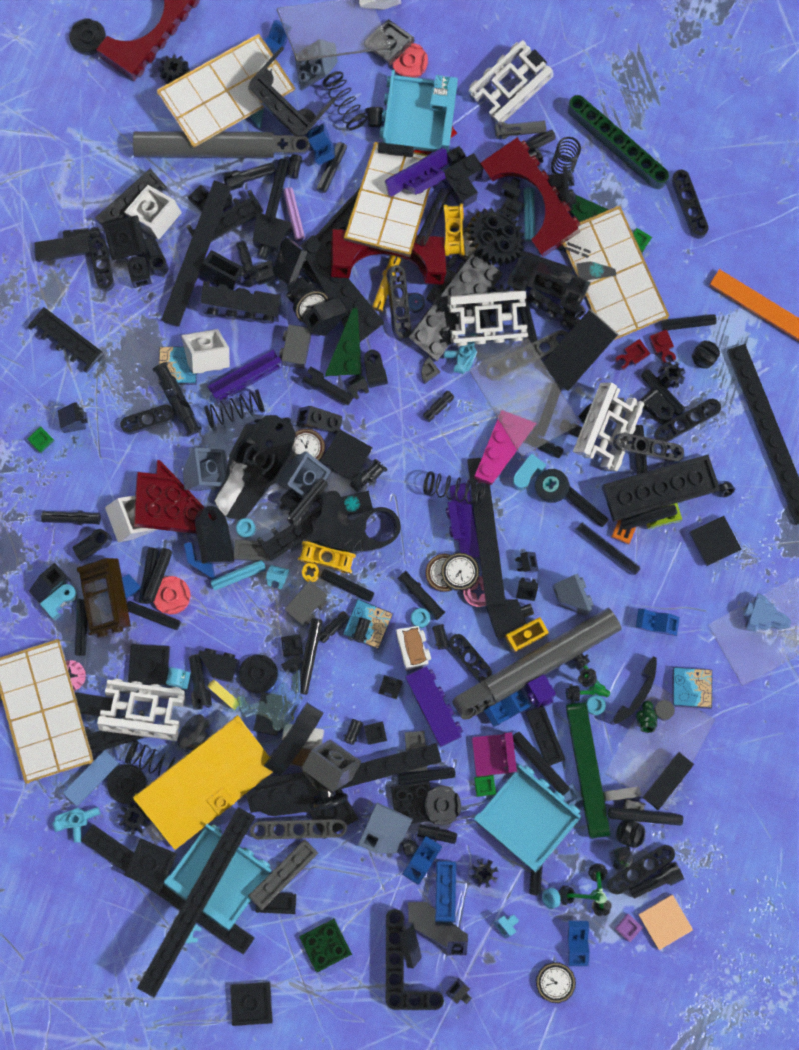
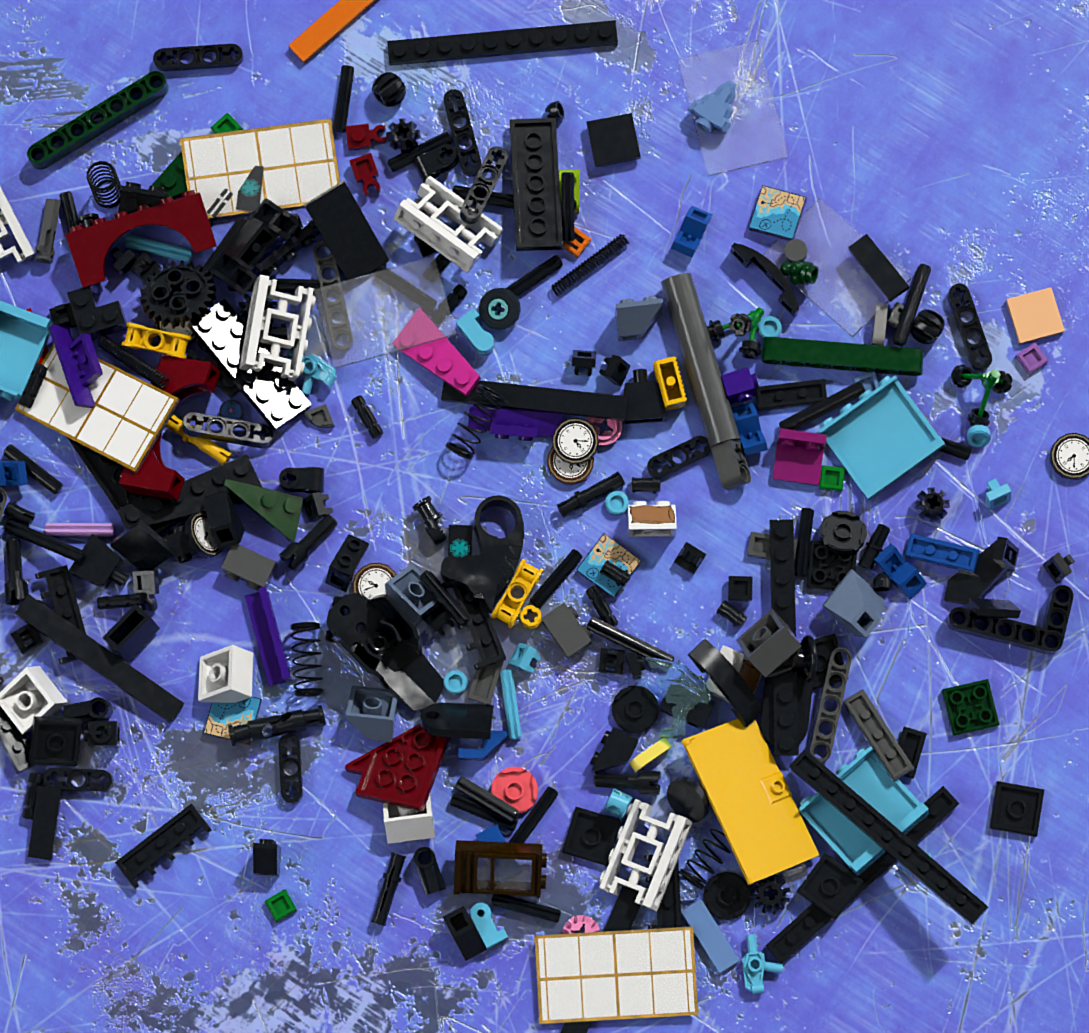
camera: 70 degrees left, 0 degrees up
black wedge [201,281,281,324] -> none
black tile [321,429,373,480] -> none
dark purple brick [405,666,463,748] -> none
blue slope [567,921,590,966] -> none
black rock [609,846,633,870] -> none
black piece [629,861,685,899] -> none

